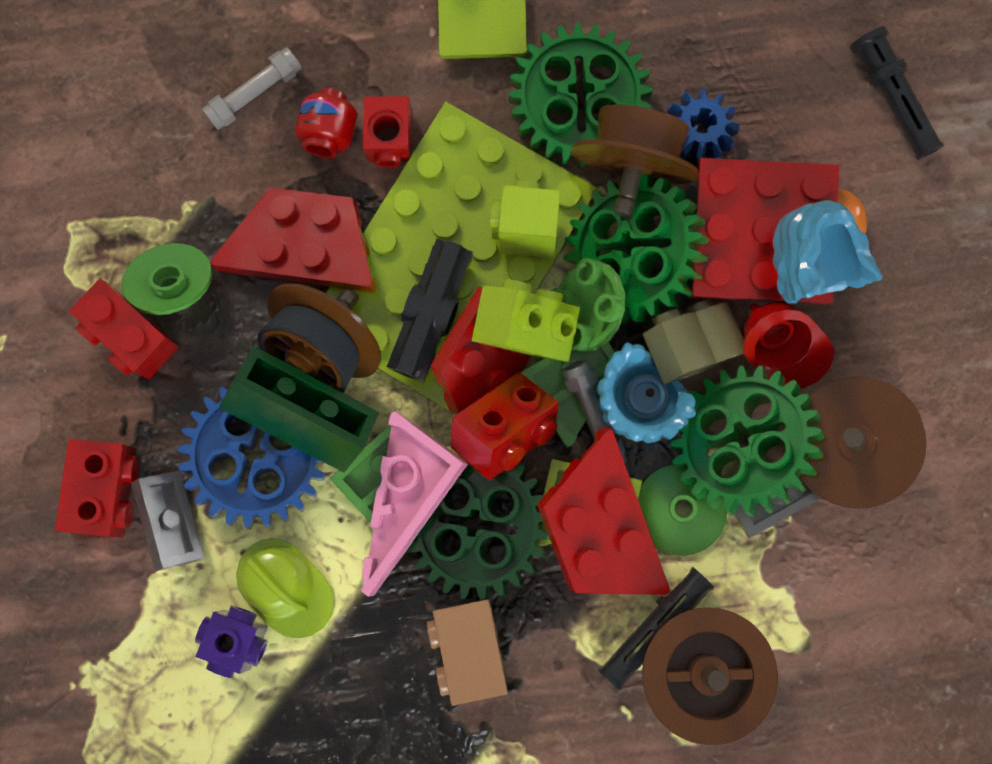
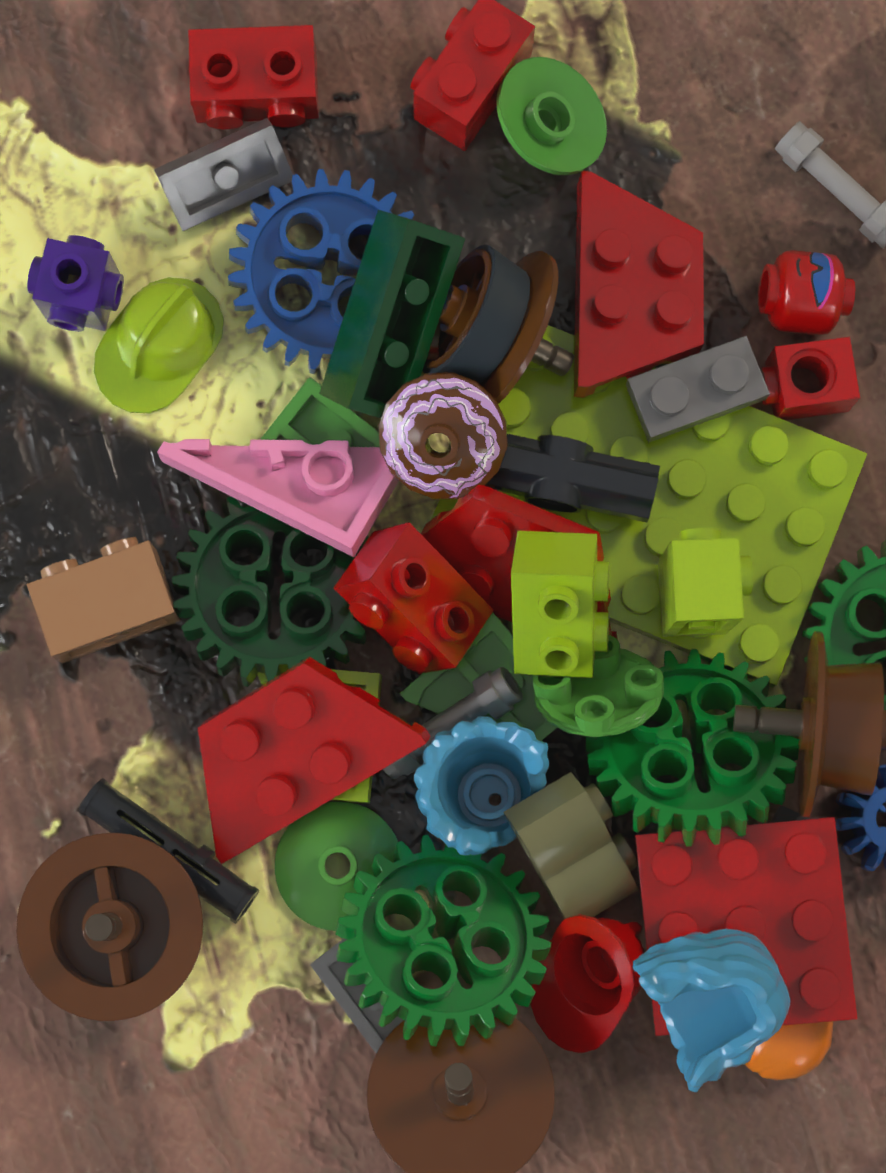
camera: 70 degrees right, 0 degrees up
none -> dish [378,372,508,499]
none -> flat silver plate [626,336,770,443]

